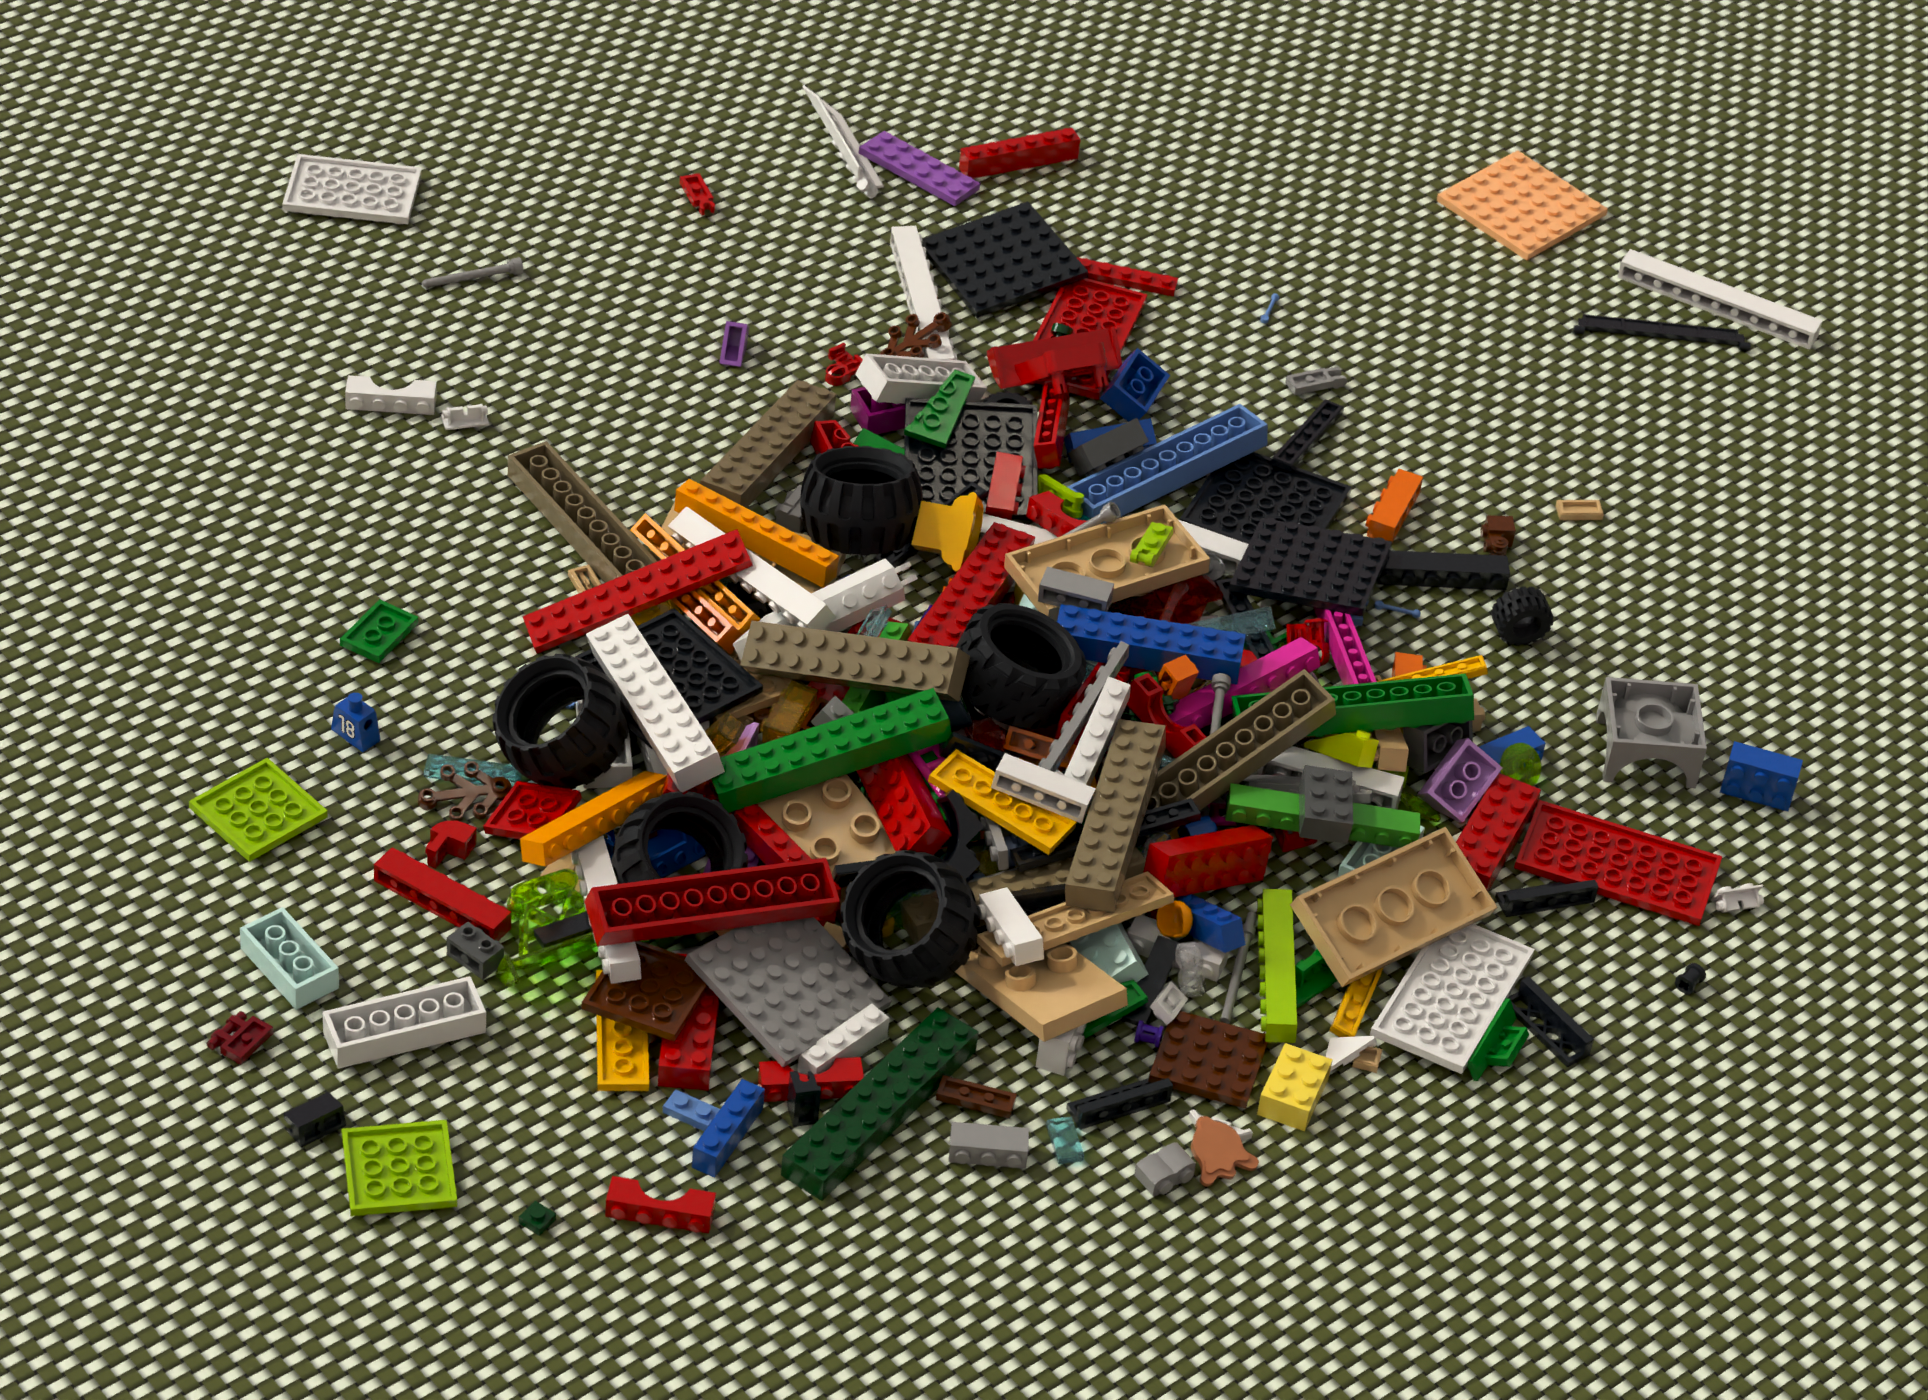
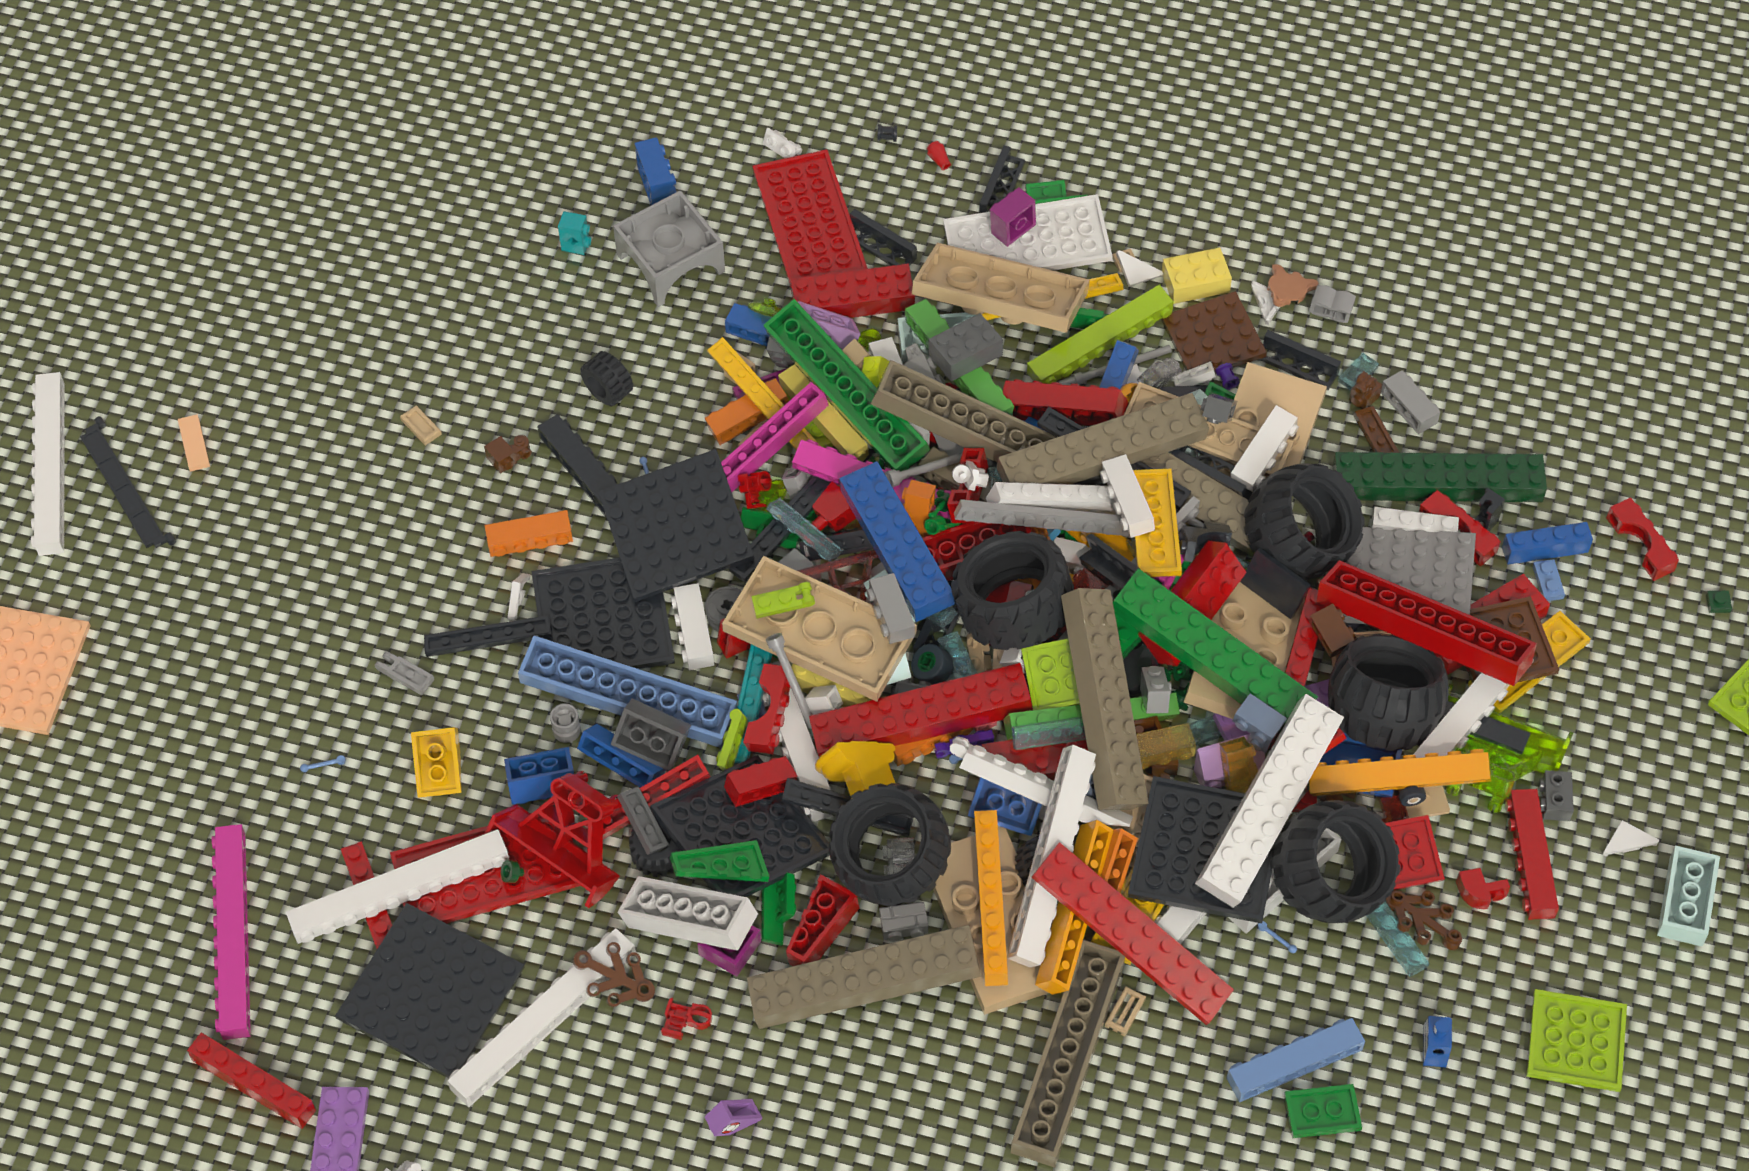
camera: 120 degrees left, 15 degrees up
white brick [323,976,486,1069] -> none
none -> light nougat tile [178,414,210,472]
none -> dark pink brick [212,824,251,1040]
none -> white brick [286,829,510,944]
none -> yellow slope [411,727,462,798]
none -> white tile [508,573,531,620]
none -> light grey wheel [550,704,581,743]
none -> teal brick [558,211,592,255]
none -> dark grey plate [617,787,669,855]
none -> red cone [926,141,951,170]
none -> white hips [952,461,989,491]
none -> magenta brick [990,187,1036,247]
none -> dark grey brick [1200,394,1237,424]
none -> medium blue brick [1227,1018,1365,1103]
none -> sand blue brick [1232,693,1287,753]
none -> reddish brown brick [1309,604,1356,658]
none -> reddish brown brick [1349,371,1383,409]
none -> white tile [1603,820,1659,856]

